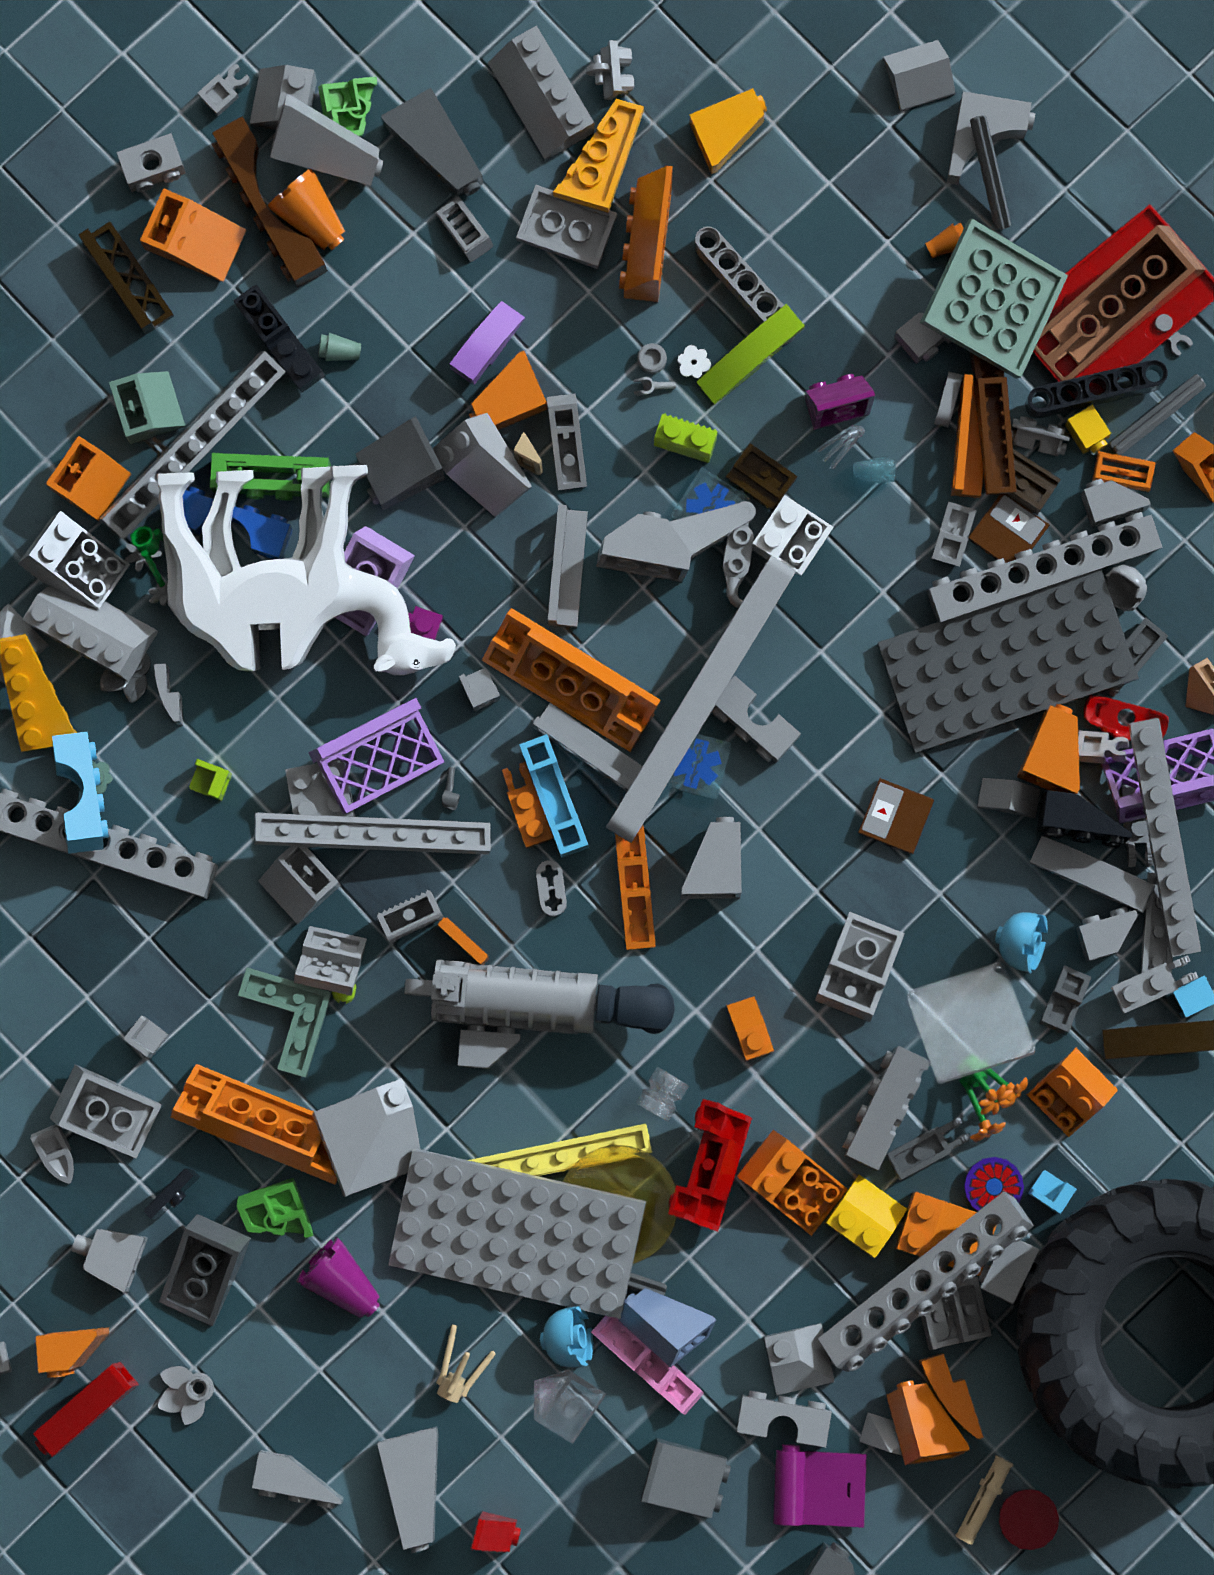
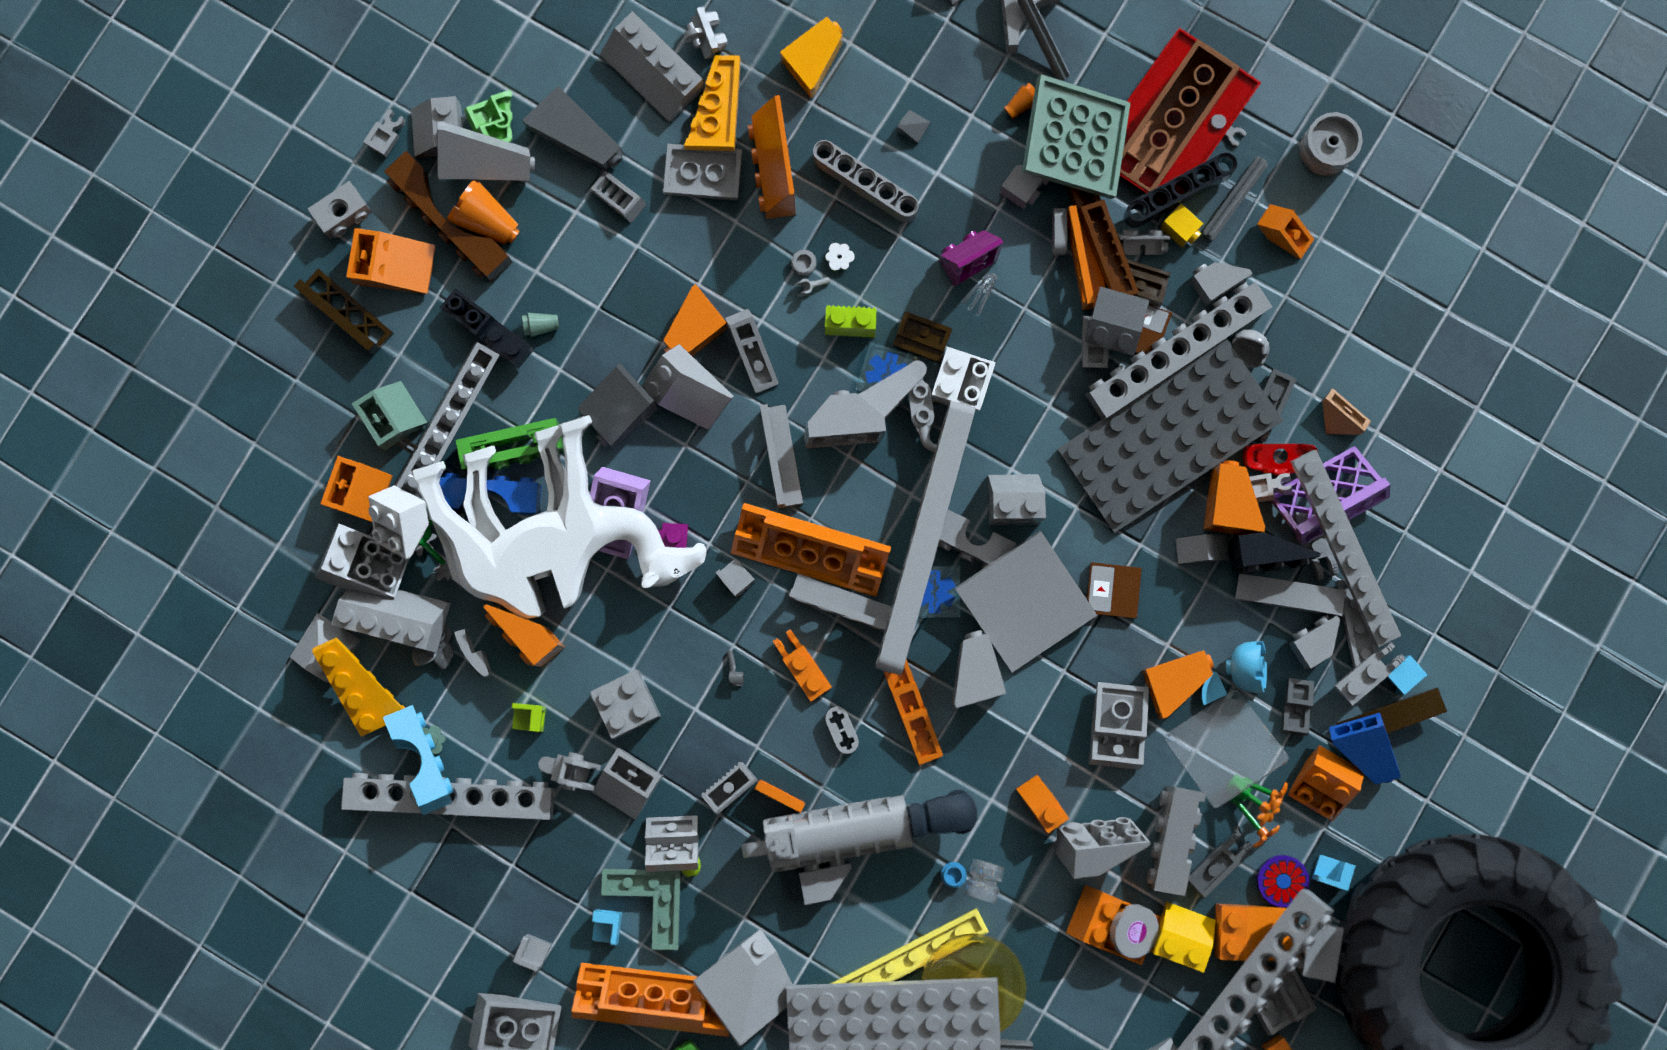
camera: 20 degrees left, 0 degrees up
light grey plate [254,813,491,855] -> none
medium lavender fence [308,698,444,814] -> none
medium lavender slope [450,301,525,385] -> none
tan slope [513,432,543,476] -> none
medium azure arch [519,734,589,858] -> none
red bracket [668,1099,752,1232] -> none
lime slope [696,304,805,405] -> none
clear light blue cone [853,456,896,485] -> none
orange tile [1092,451,1156,492] -> none
none -> white slope [368,486,429,559]
none -> orange slope [484,604,565,668]
none -> light grey hinge [538,752,601,791]
none -> medium azure panel [592,909,622,946]
none -> dark grey slope [897,110,930,144]
none -> dark azure plate [940,862,967,888]
none -> light grey tile [955,531,1097,672]
none -> light grey slope [988,474,1046,526]
none -> light grey slope [1056,817,1150,879]
none -> dark grey slope [1085,287,1149,356]
none -> light grey tile [1110,904,1159,958]
none -> orange slope [1142,650,1214,719]
none -> medium azure tile [1200,671,1227,705]
none -> blue slope [1329,713,1401,784]

